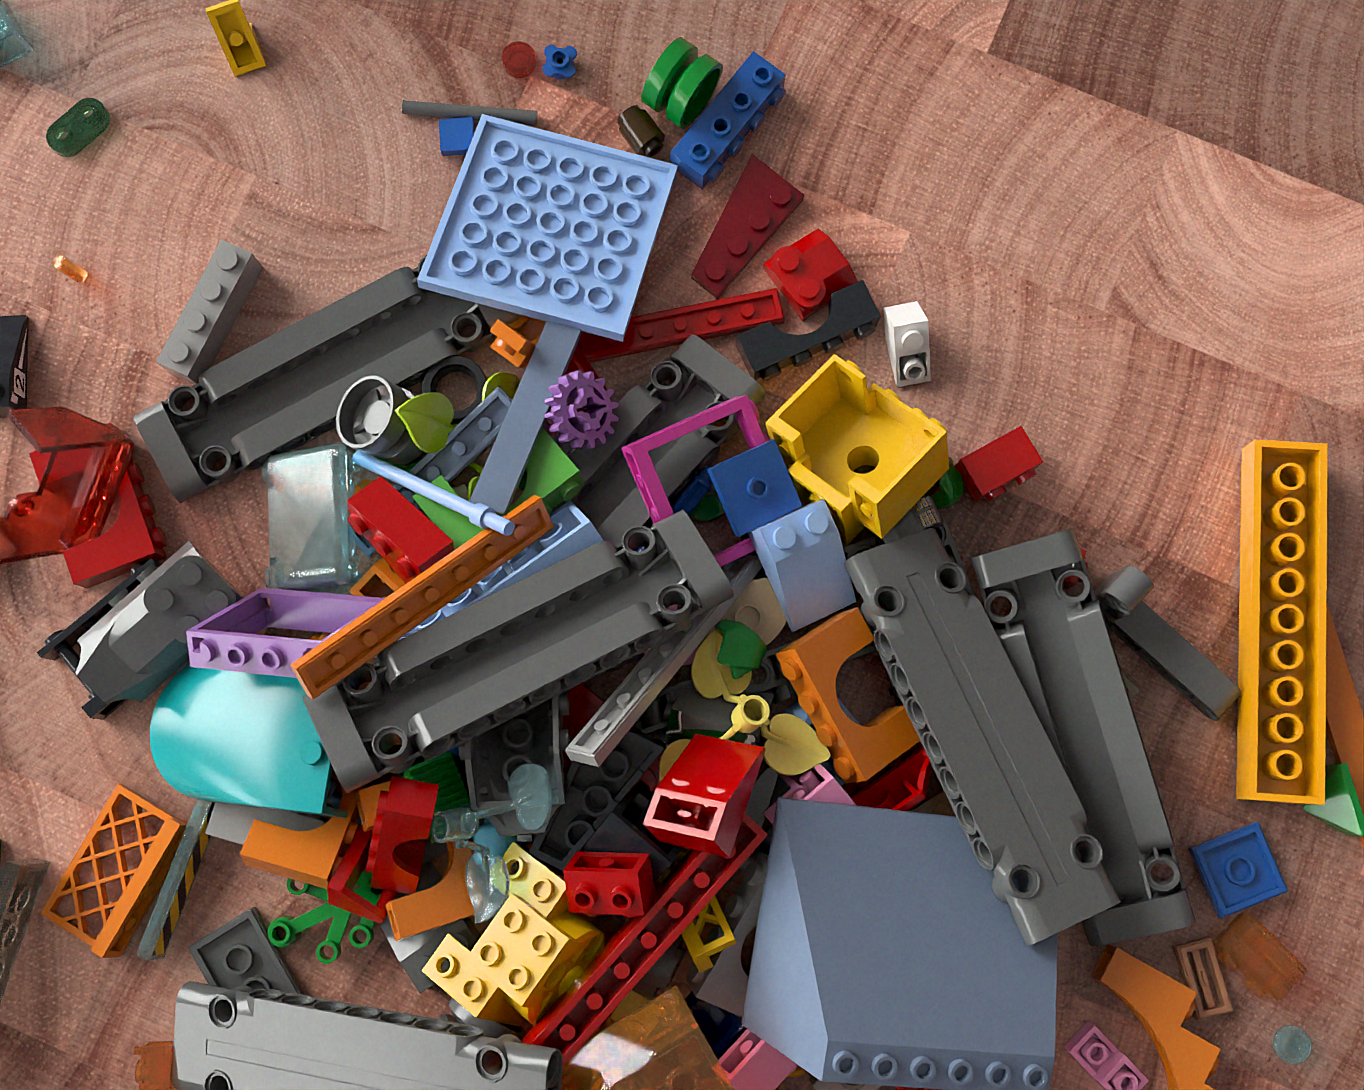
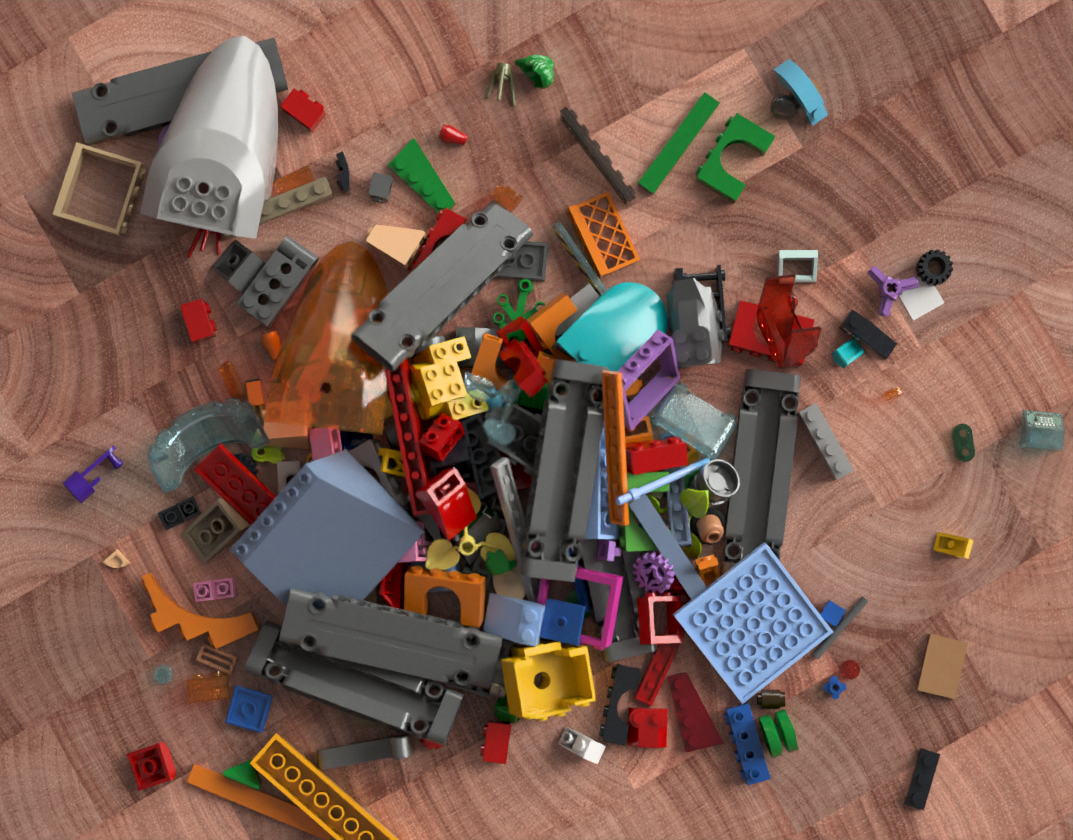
camera: 130 degrees right, 5 degrees up
none -> medium lavender tile [596,540,621,561]
none -> red window [637,593,683,645]
none -> nougat head [696,514,724,543]
none -> teal tile [831,338,865,369]

